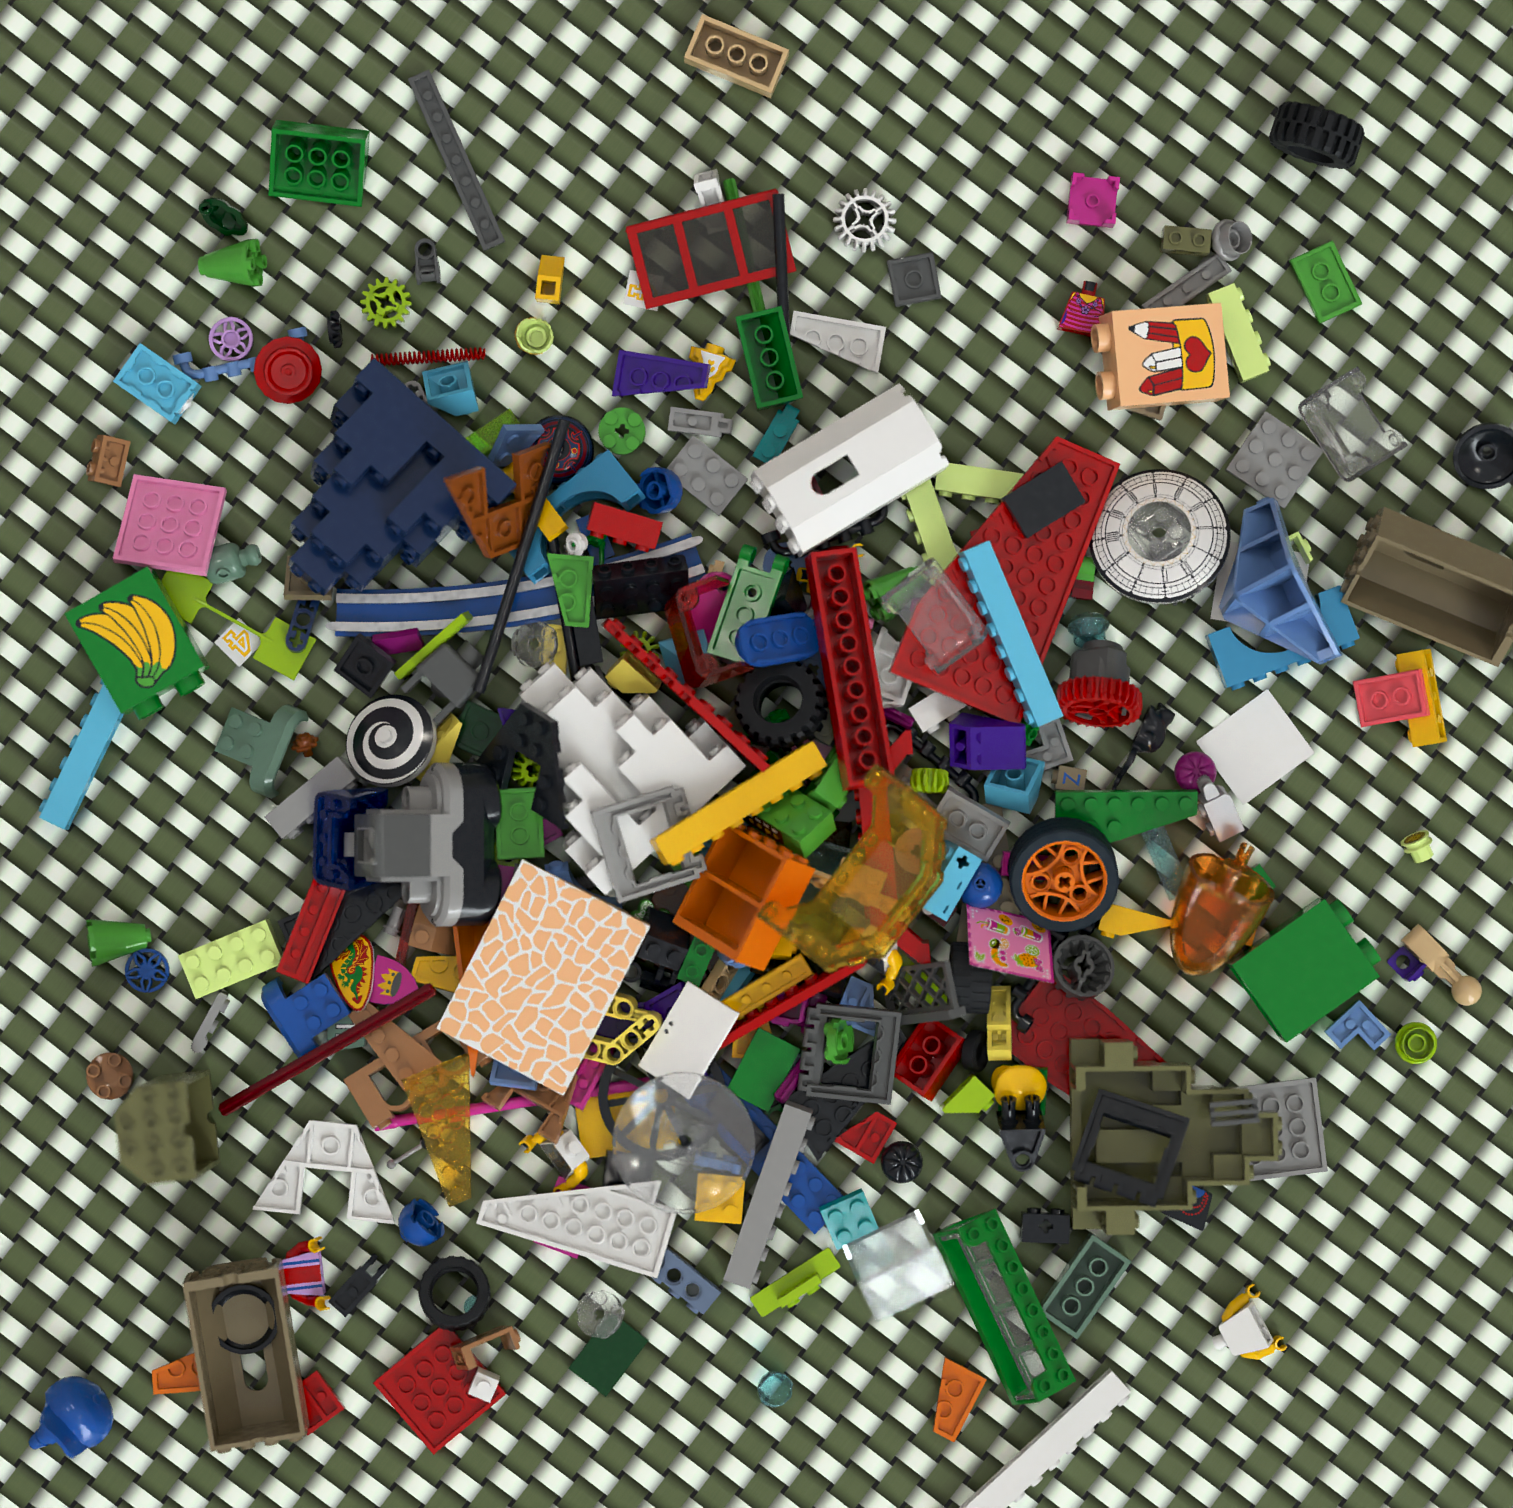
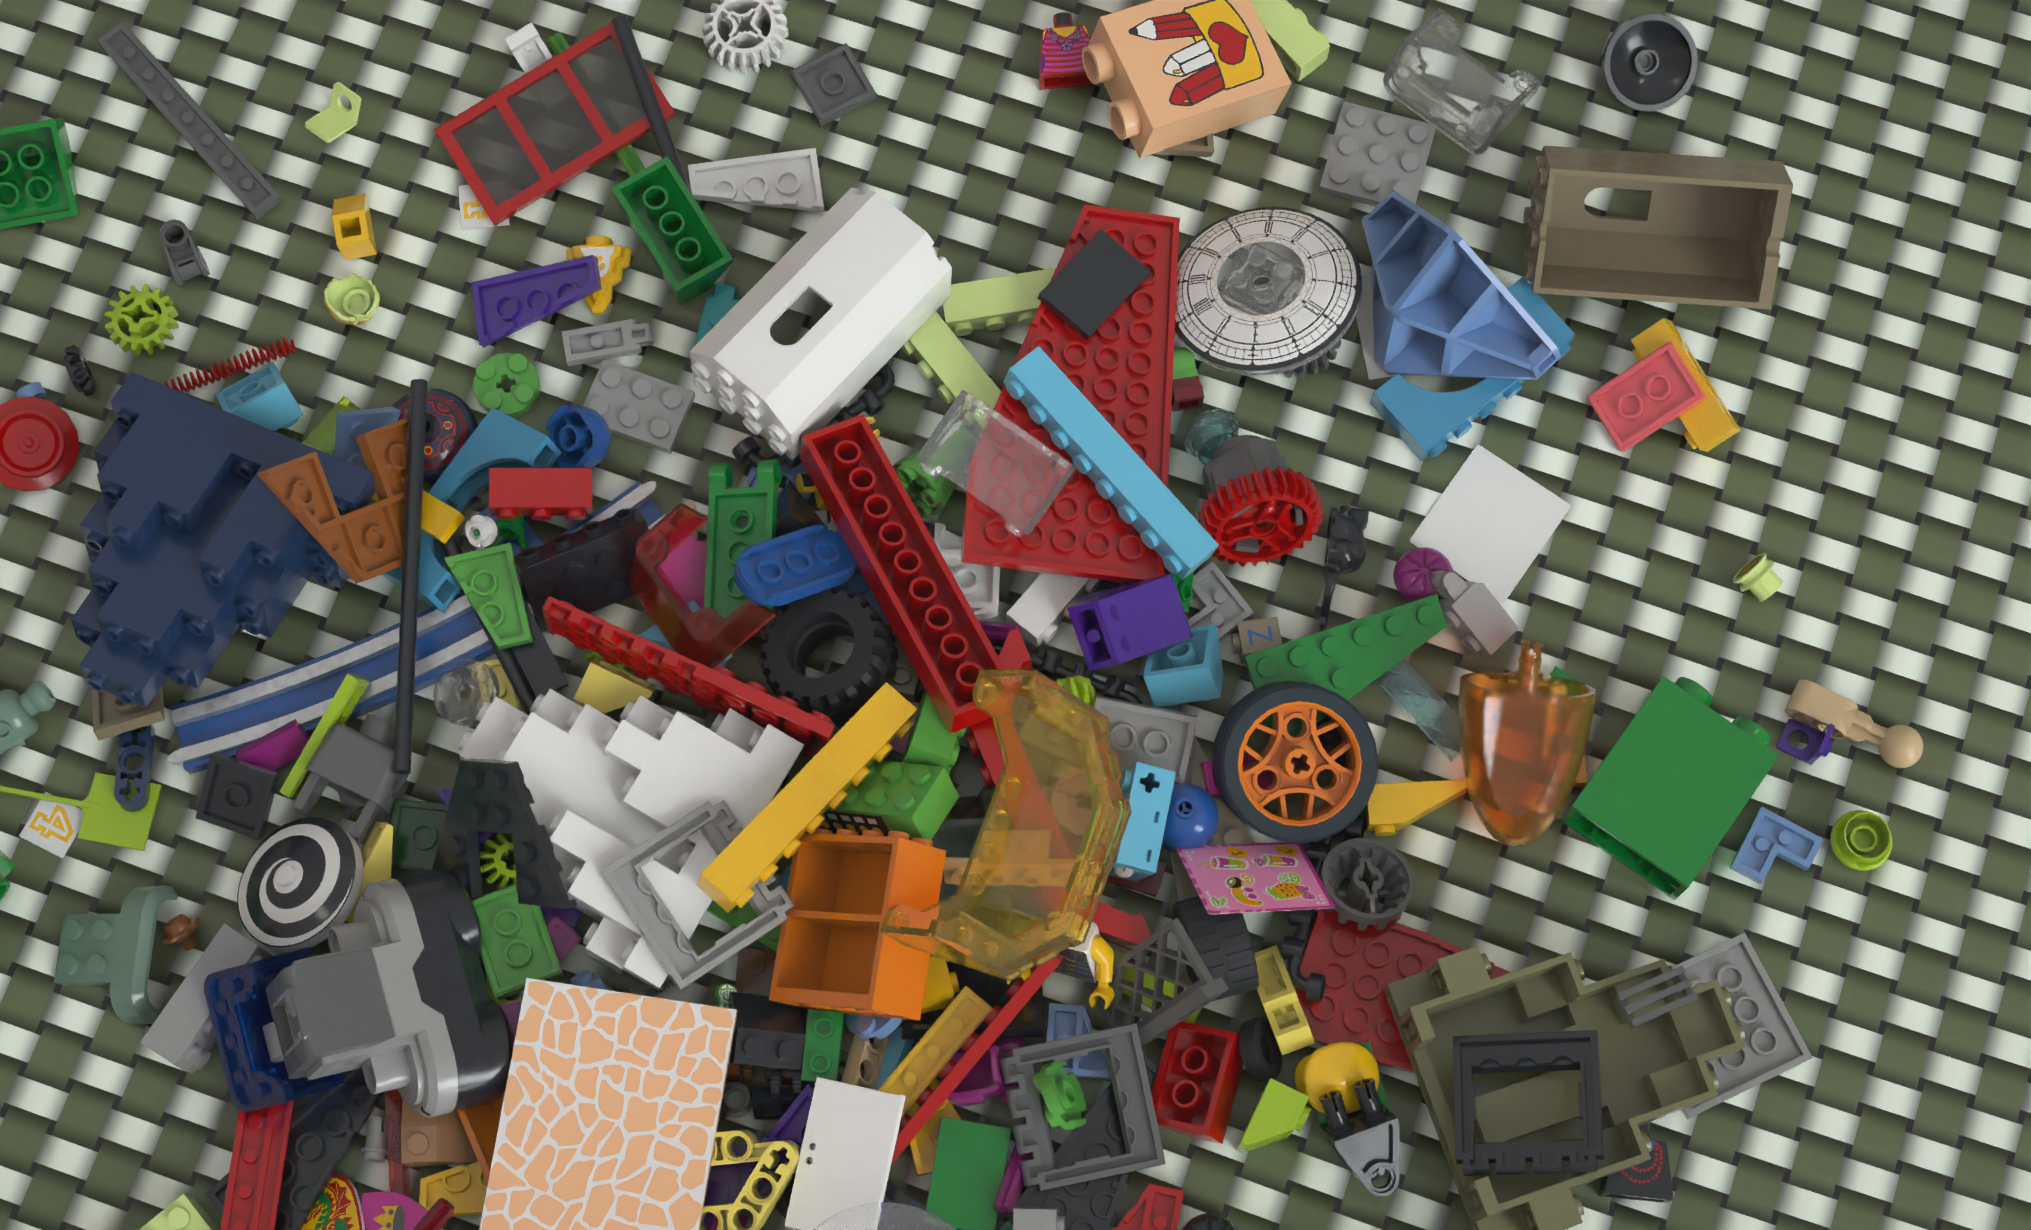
camera: 10 degrees left, 15 degrees down
none -> yellowish green bracket [305,82,361,143]

